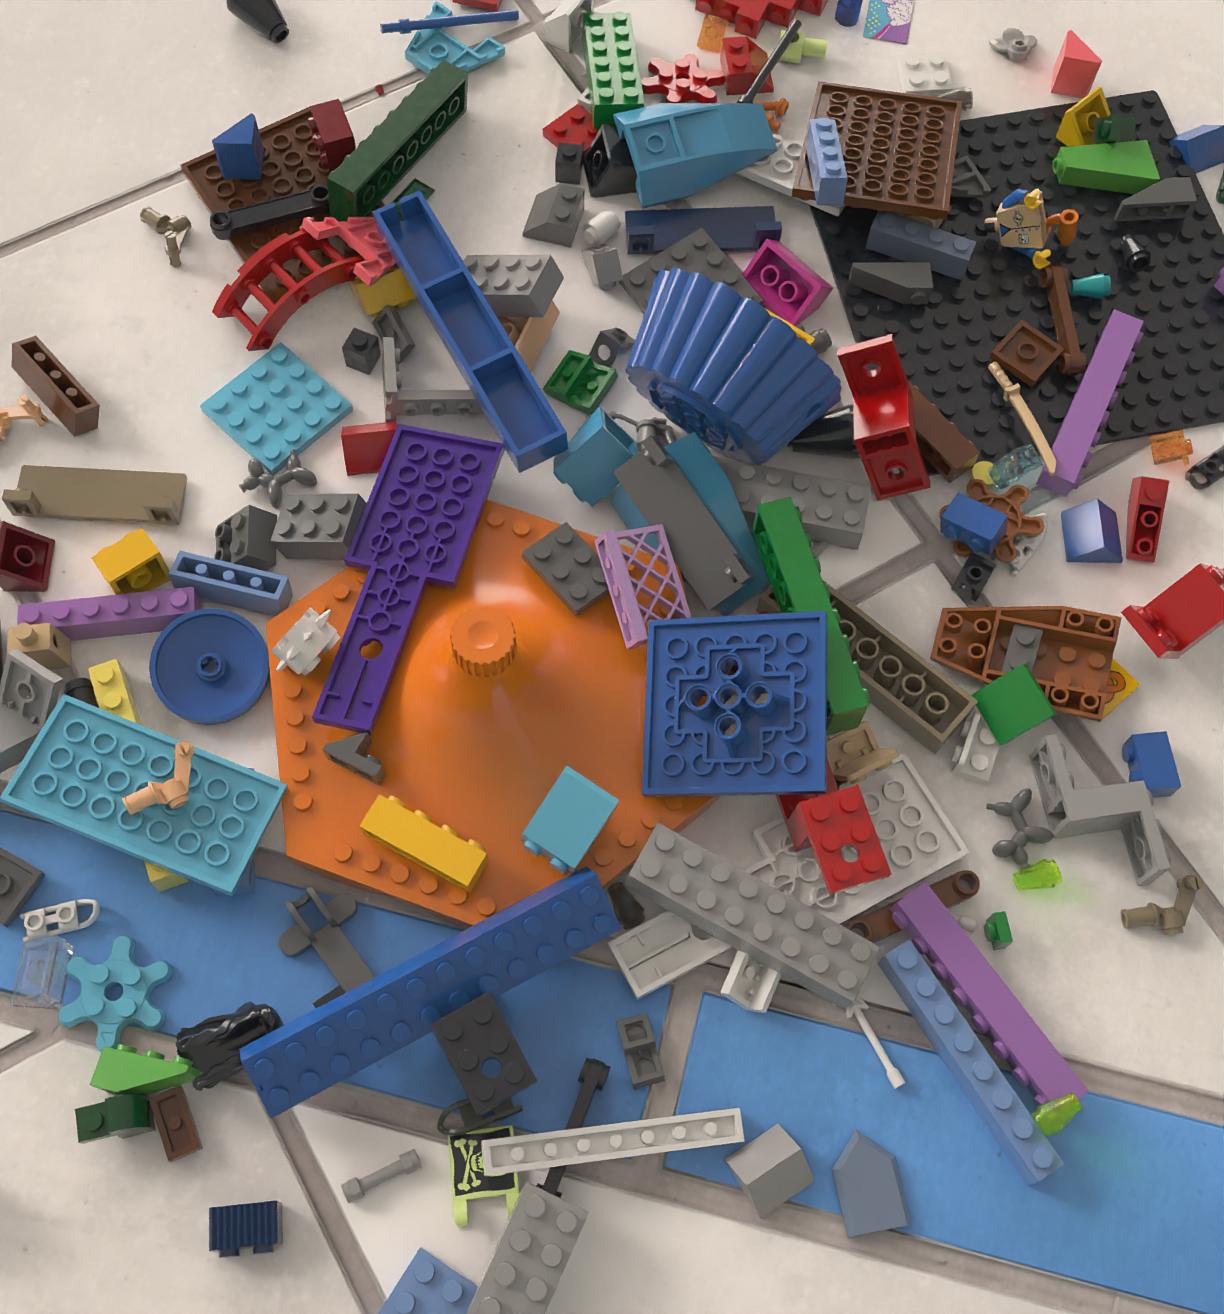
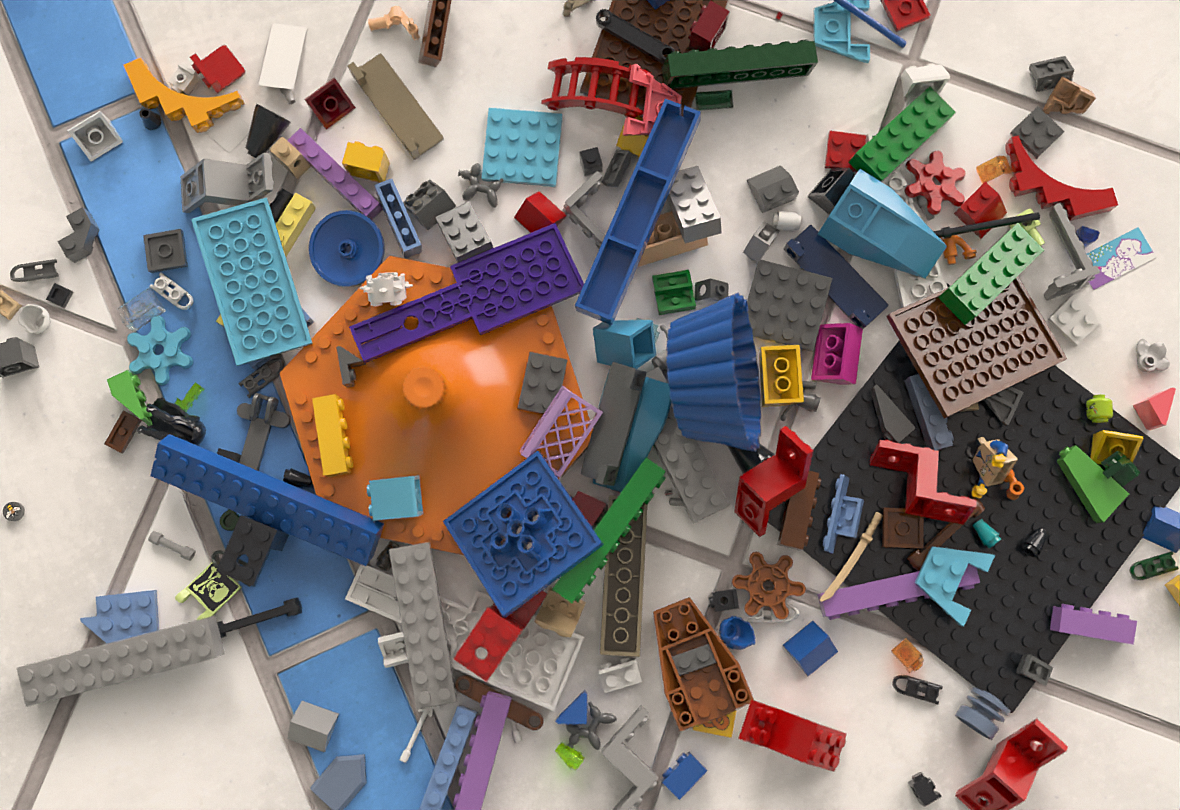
camera: 55 degrees right, 15 degrees up
dark green brick [75,1094,156,1144] -> none
light nougat pin [122,741,194,816] -> none
dark blue brick [209,1201,283,1258] -> none
white plate [481,1108,745,1176] -> none
black brick [555,142,583,185] -> none
dark grey slope [616,1013,665,1089] -> none
medium blue brick [806,118,847,206] -> none
clear smoke cone [937,86,973,112] -> none
blue brick [940,493,1008,556] -> none
light yellow tile [970,461,999,489] -> none
green slope [971,663,1057,746] -> none
green plate [984,911,1013,950] -> none
clear light blue leg [987,443,1043,490] -> none
dark grey slope [1114,177,1197,221] -> none
red slope [1126,476,1169,562] -> none
none -> clear neon green piece [174,382,205,412]
none -> dark green tile [220,509,240,531]
none -> dark grey piece [238,358,284,398]
none -> black cone [283,468,312,487]
none -> blue slope [556,690,587,724]
none -> blue hair [719,616,755,650]
none -> medium blue bracket [823,474,864,553]
none -> red bracket [870,440,976,525]
none -> medium azure wing [915,547,994,626]
none -> brick [938,223,1044,325]
none -> light grey bracket [1043,203,1100,301]
none -> lime head [1086,394,1113,423]

